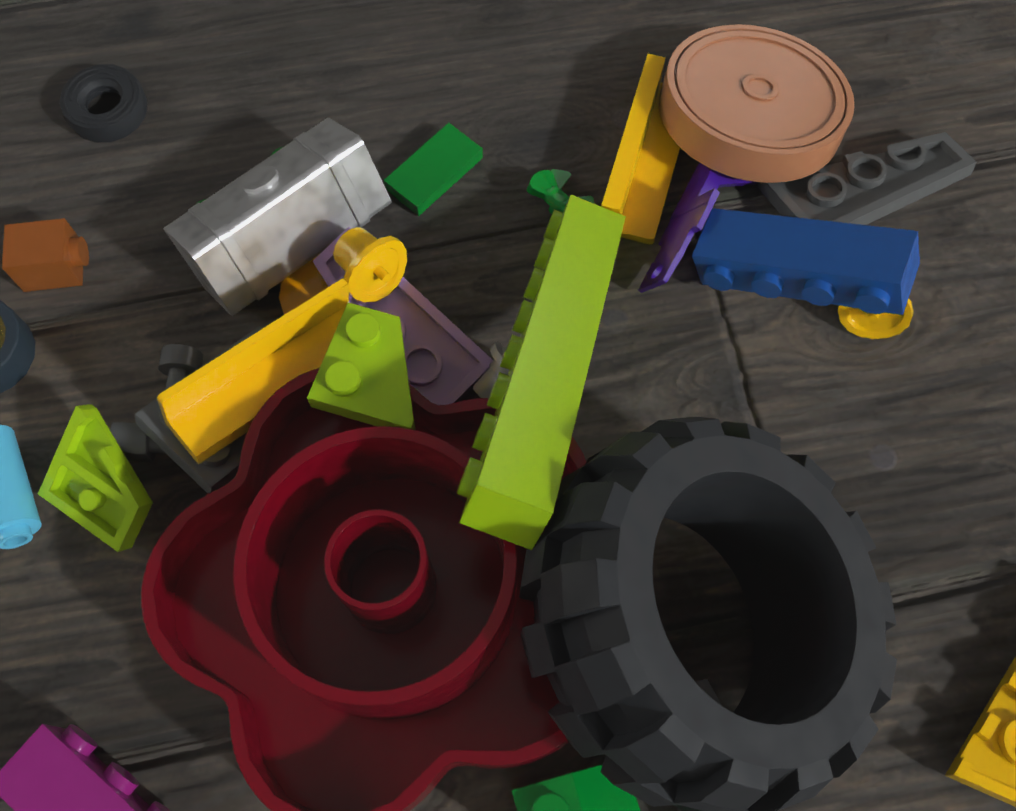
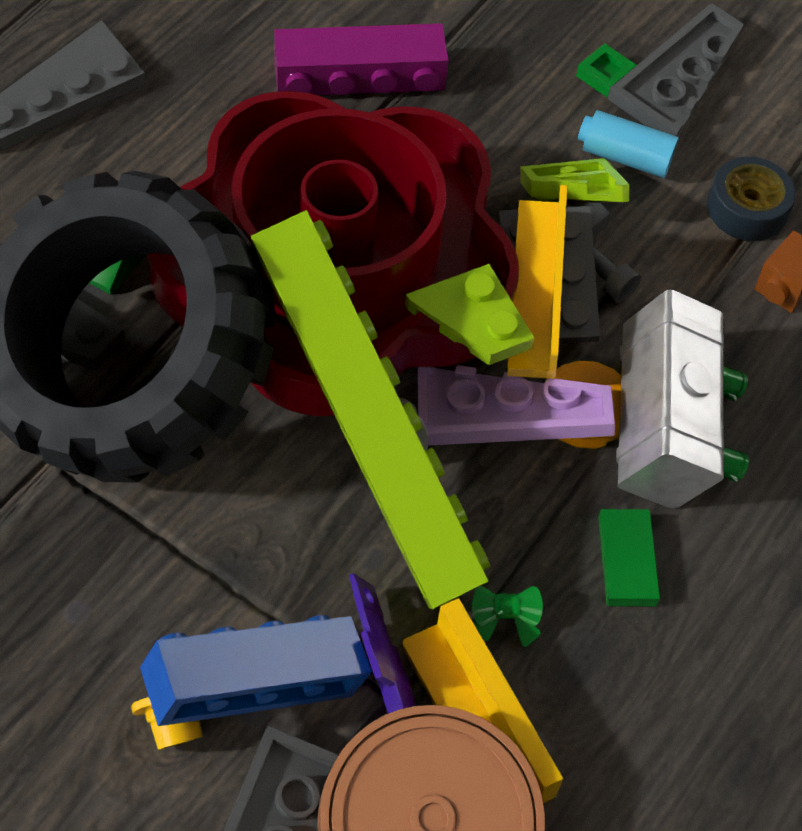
camera: 130 degrees right, 10 degrees down
yellow piece [333,227,407,302] -> none

